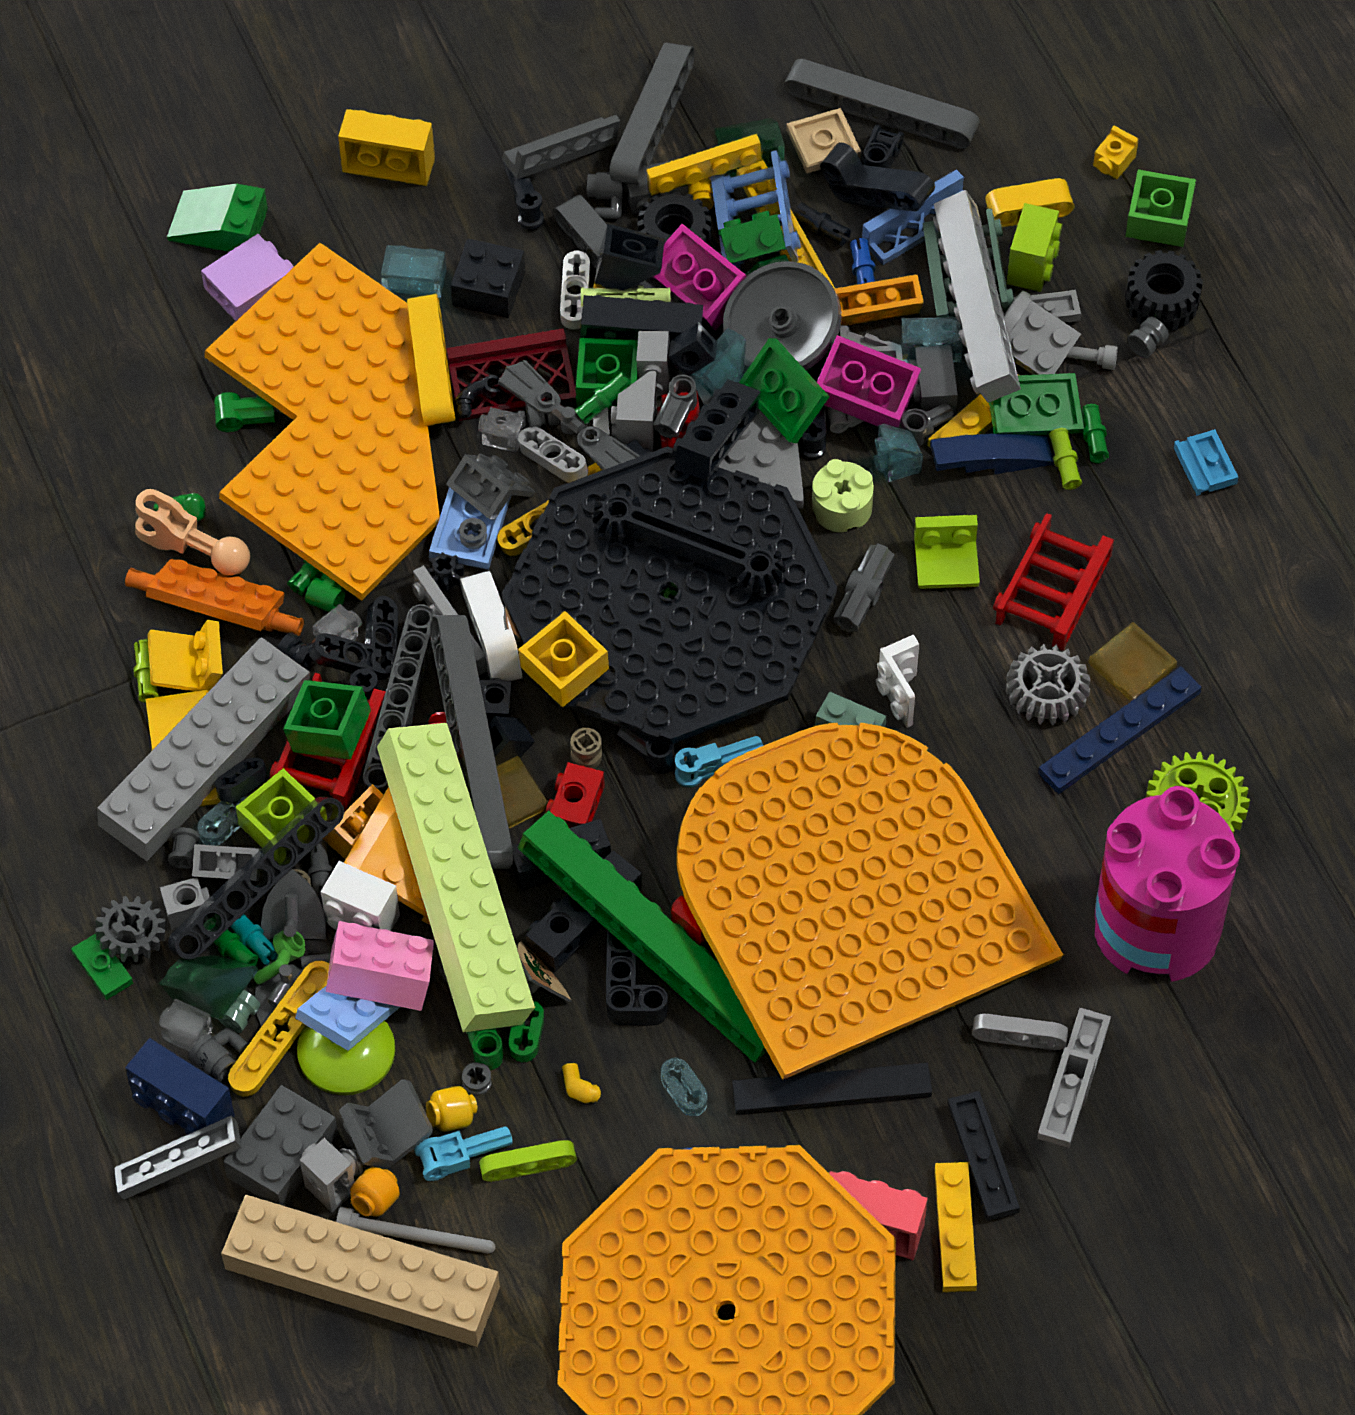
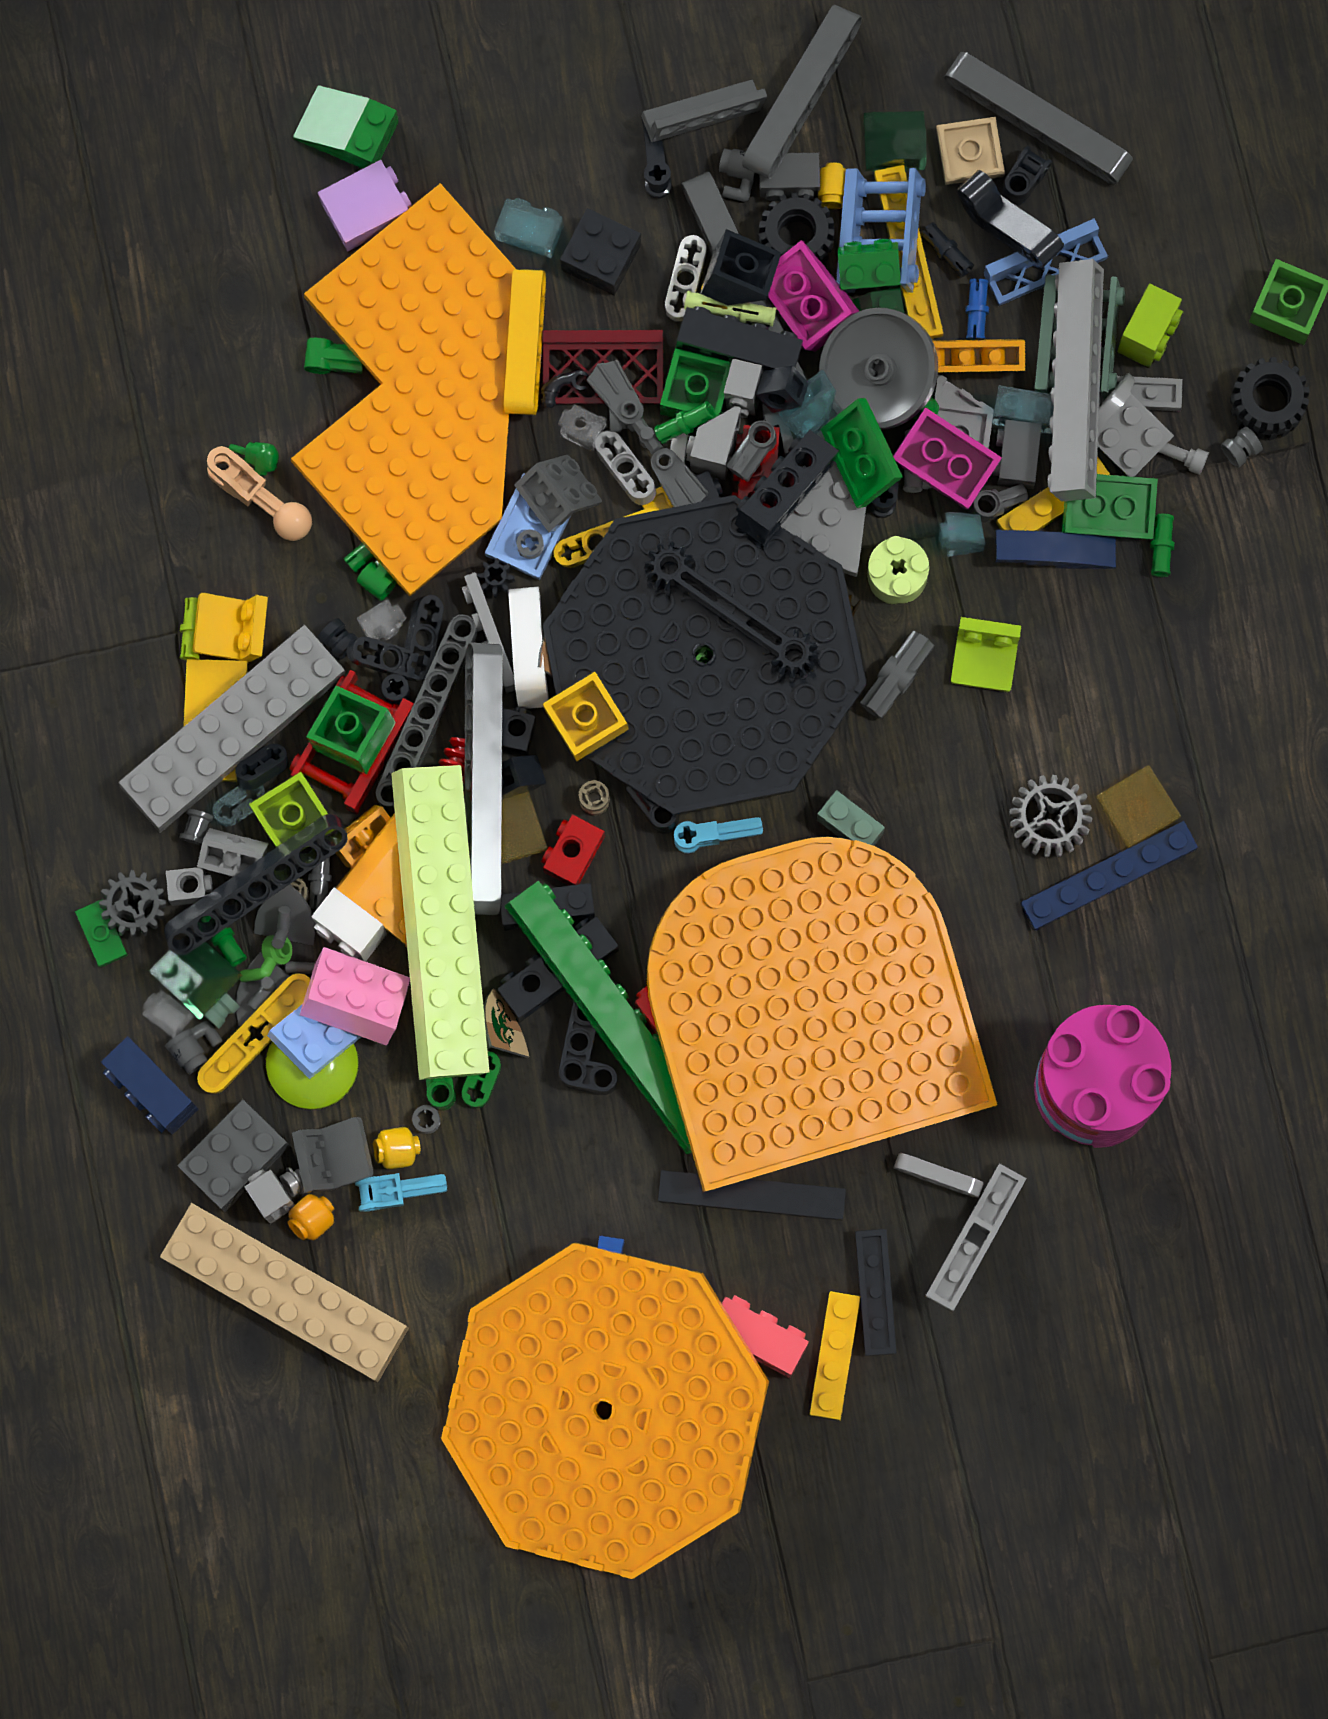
camera: 15 degrees right, 20 degrees up
dark grey plate [114,1115,241,1200] -> none
orange plate [125,559,304,636] -> none
teal pin [230,914,278,965] -> none
light grey piece [336,1207,495,1254] -> none
yellow brick [338,109,435,186] -> none
lime beam [479,1140,577,1182] -> none
yellow arm [562,1063,601,1103] -> none
yellow plate [646,134,761,196] -> none
clear light blue beam [661,1058,708,1116] -> none
white bracket [876,635,919,728] -> none
yellow beam [985,178,1074,227] -> none
red fence [993,513,1114,651] -> none
lime pin [1049,428,1082,490] -> none
yellow brick [1093,125,1139,179] -> none
lime gear [1146,752,1250,835] -> none
dark azure plate [1174,429,1239,496] -> none

